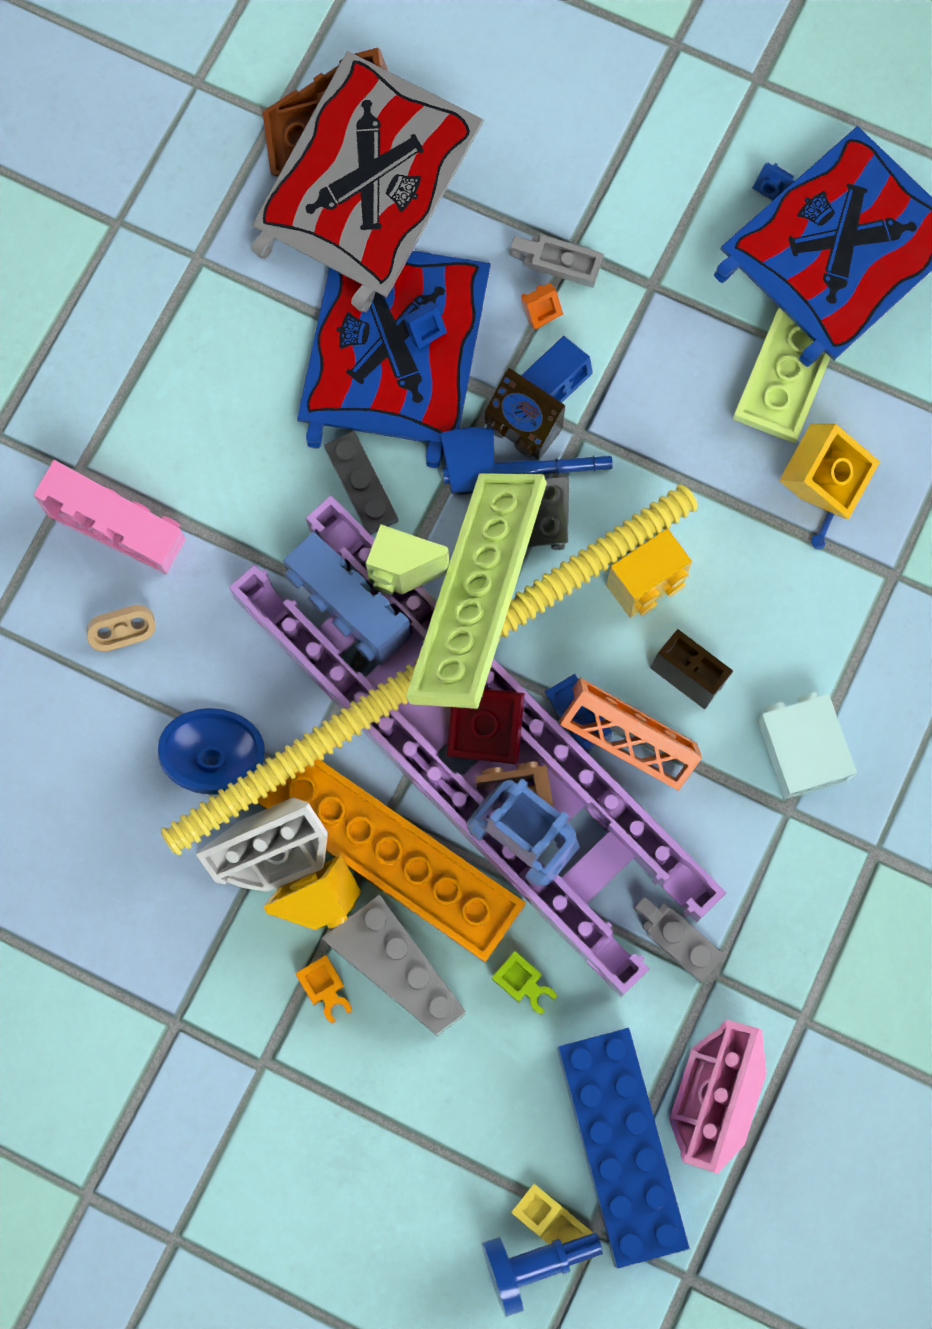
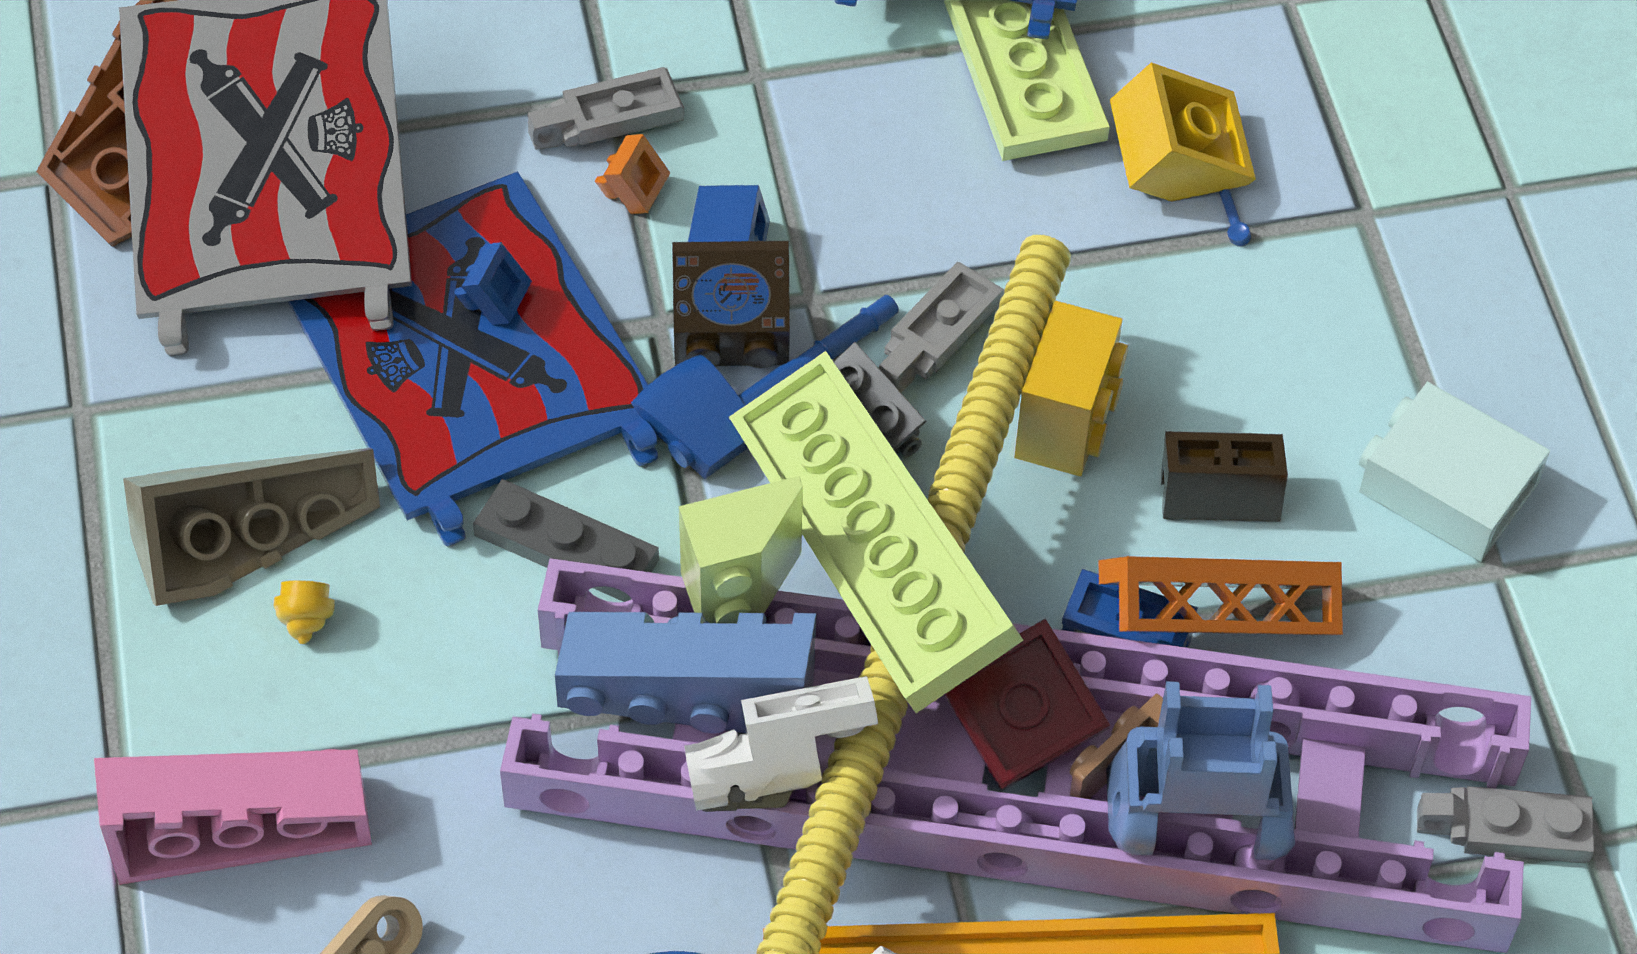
camera: 40 degrees left, 20 degrees down
none -> dark tan wedge [123,448,380,606]
none -> yellow plate [273,580,335,644]
none -> white plate [684,676,878,812]
none -> light grey hinge [879,262,1005,392]

